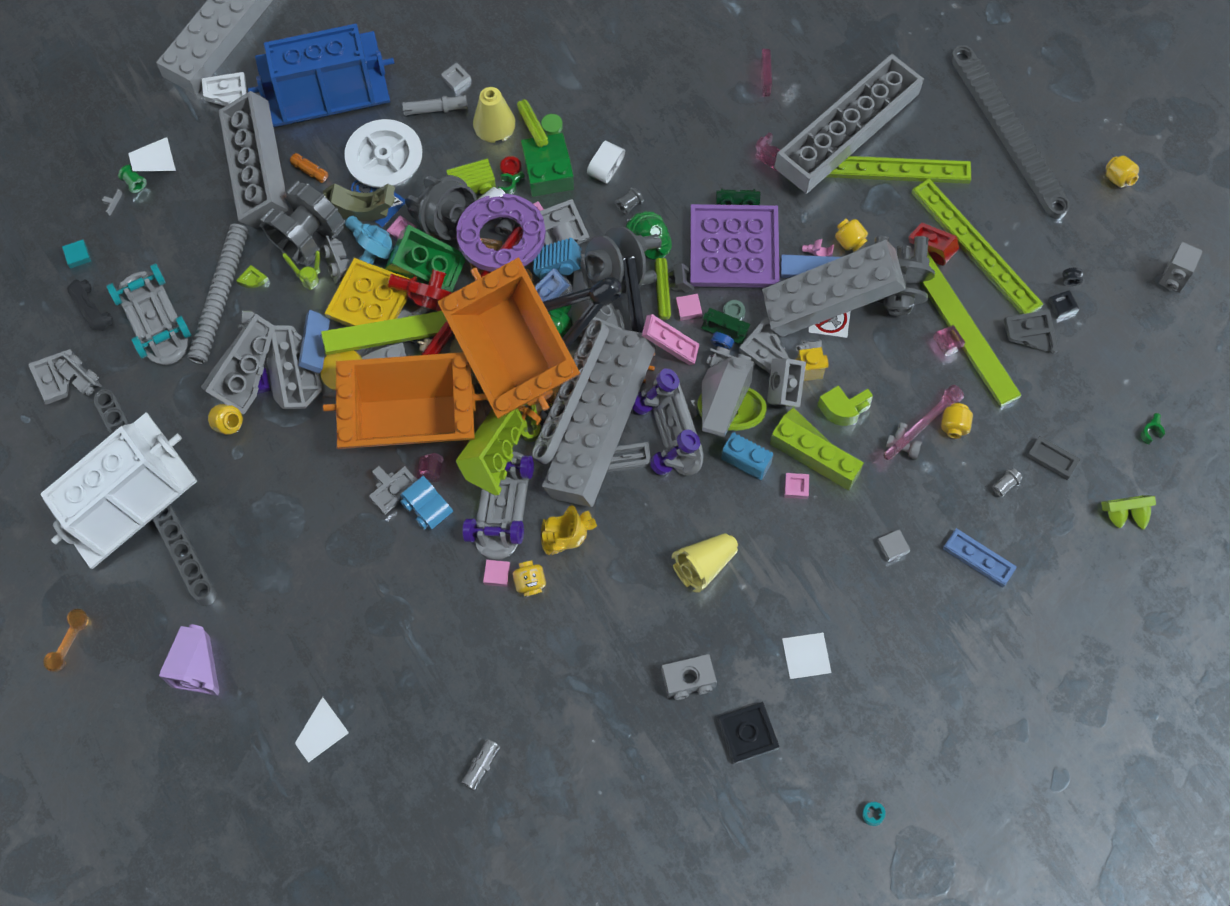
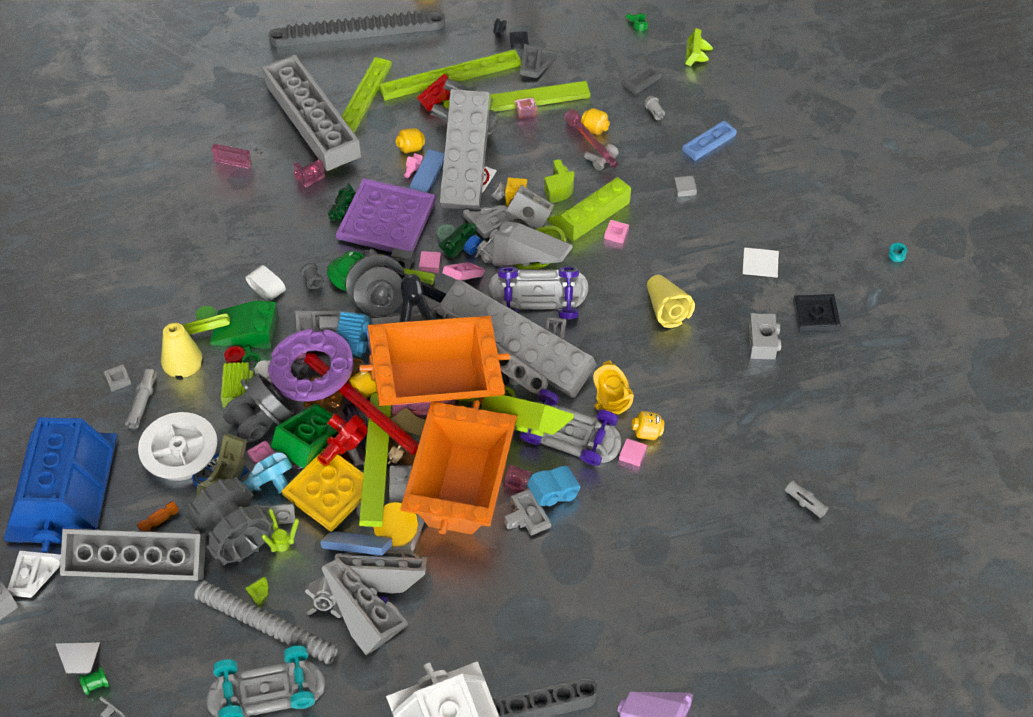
camera: 75 degrees left, 15 degrees down
yellow head [208,404,243,435] -> none
white sticker [295,697,349,763] -> none
dark azure brick [721,432,773,481] -> none

